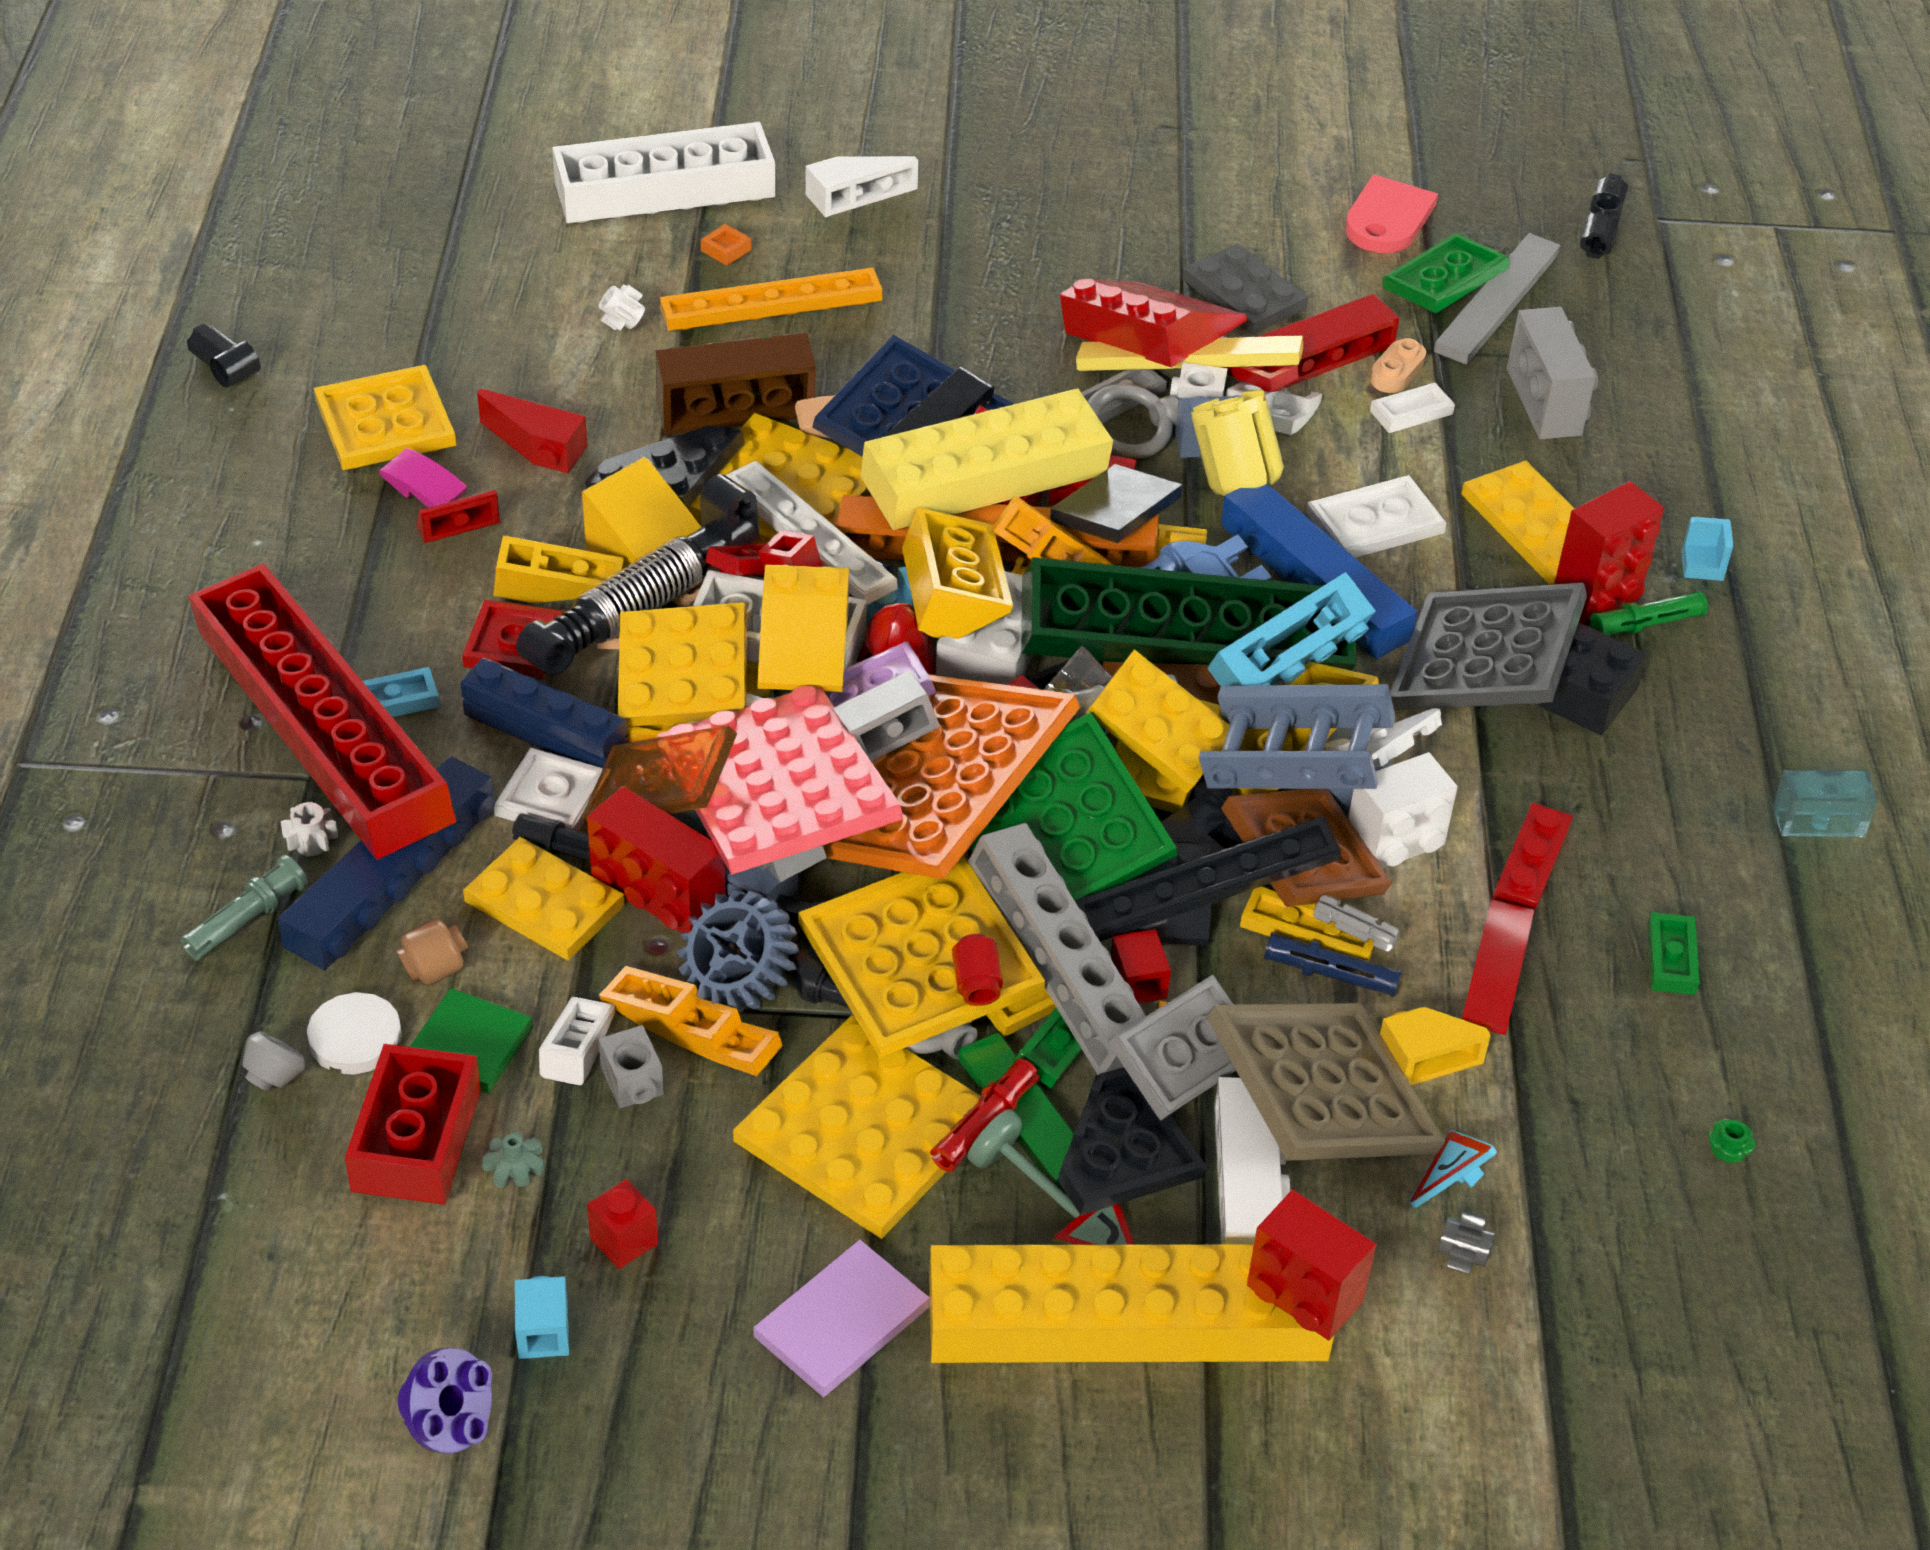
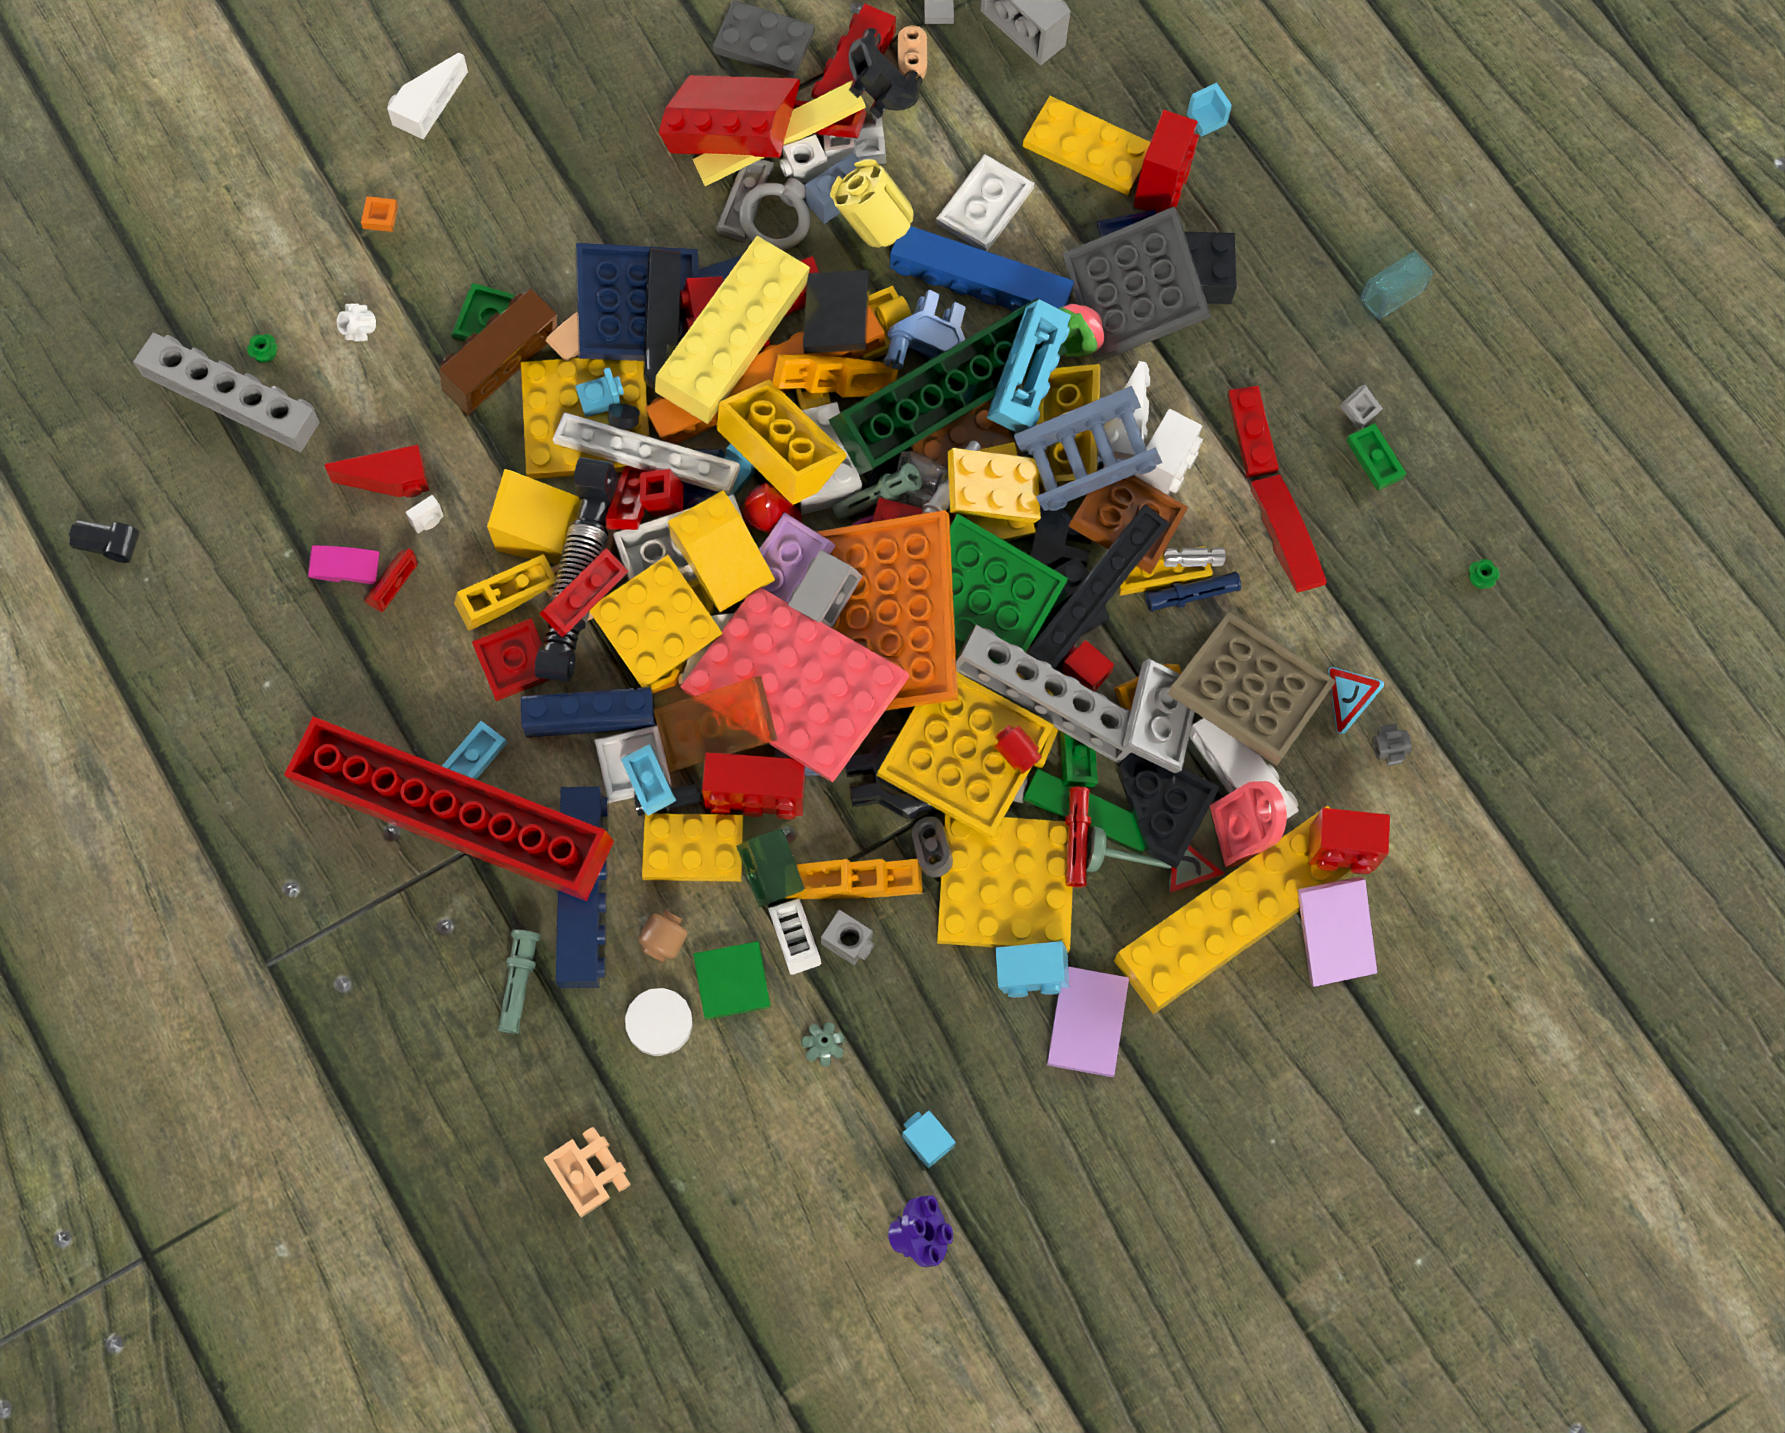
camera: 35 degrees left, 25 degrees up
light grey cone [242,1031,305,1091] -> none
white gear [281,802,338,857] -> none
yellow plate [314,365,457,471] -> none
red brick [344,1044,481,1205] -> none
white brick [552,122,775,223] -> none
black plate [585,425,745,509] -> none
red brick [587,1179,658,1269] -> none
light orange plate [660,268,882,331] -> none
sand blue gear [676,889,799,1013] -> none
white tile [1370,382,1455,433] -> none
yellow slope [1380,1007,1491,1085] -> none
green pin [1590,591,1708,636] -> none
none -> light grey brick [133,332,320,453]
none -> green plate [247,334,278,363]
none -> white plate [406,495,444,533]
none -> red plate [539,548,629,637]
none -> light nougat plate [543,1127,631,1218]
none -> medium azure bracket [575,367,624,418]
none -> black tile [608,404,640,429]
none -> medium azure plate [621,744,677,816]
none -> clear green panel [736,829,804,907]
none -> sand green pin [833,463,922,521]
none -> black connector [849,28,923,119]
none -> dark grey plate [912,817,953,877]
none -> medium azure brick [996,941,1070,998]
none -> bright green hair [1059,304,1104,357]
none -> coral tile [1210,781,1287,867]
none -> lavender tile [1297,876,1377,987]
none -> light grey tile [1339,385,1383,429]

